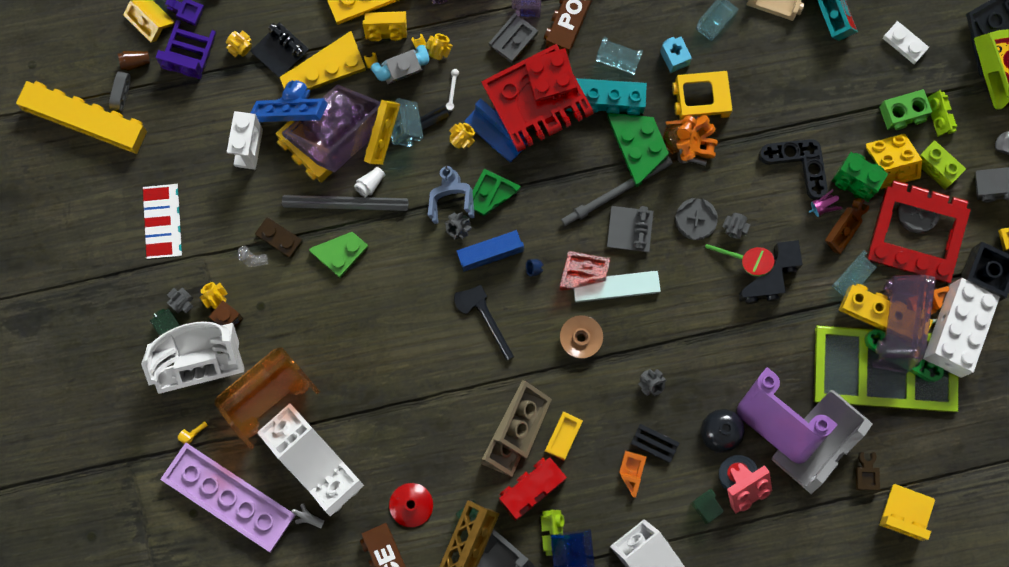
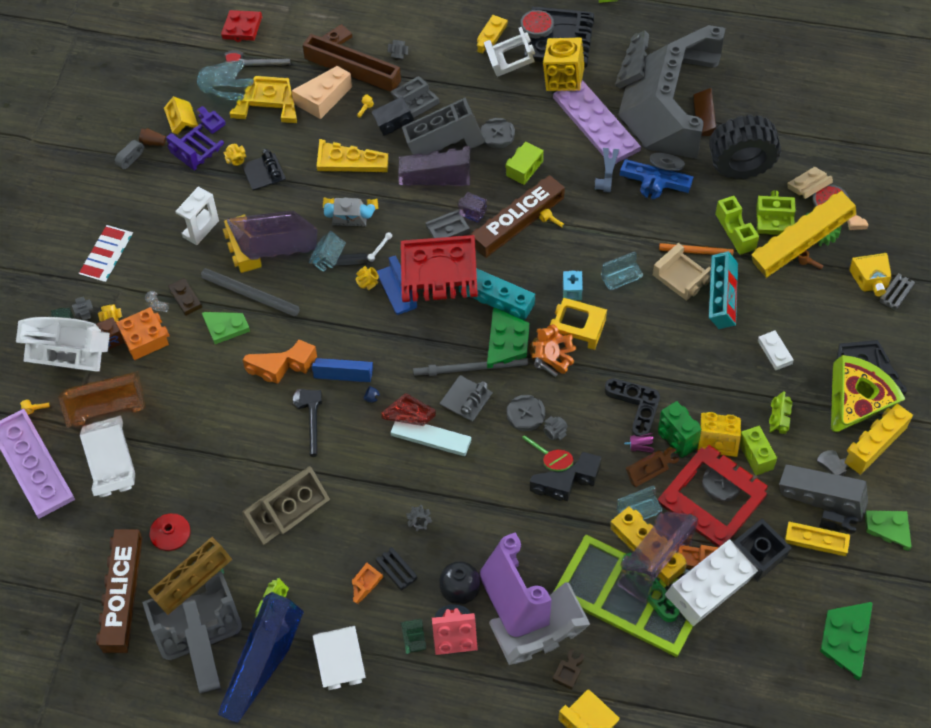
camera: 30 degrees right, 20 degrees down
yellow brick [16,81,147,154] -> none
blue plate [250,80,328,122] -> none
yellow wing [280,31,366,91] -> none
light grey bar [292,504,324,529] -> none
white cone [354,167,385,197] -> none
yellow bracket [363,11,407,41] -> none
yellow plate [364,100,400,165] -> none
yellow gear [425,33,452,60] -> none
sand blue piece [428,166,475,224] -> none
dark grey gear [444,212,472,239] -> none
green wing [473,169,521,216] -> none
red wedge [499,458,567,522] -> none
red plate [525,48,577,102] -> none
yellow tile [545,412,583,461] -> none
medium nougat dish [560,315,603,358] -> none
clear light blue hinge [596,37,643,74] -> none
bright green brick [879,89,932,130] -> none
none -> orange brick [116,307,170,360]
none -> orange arch [243,340,317,384]

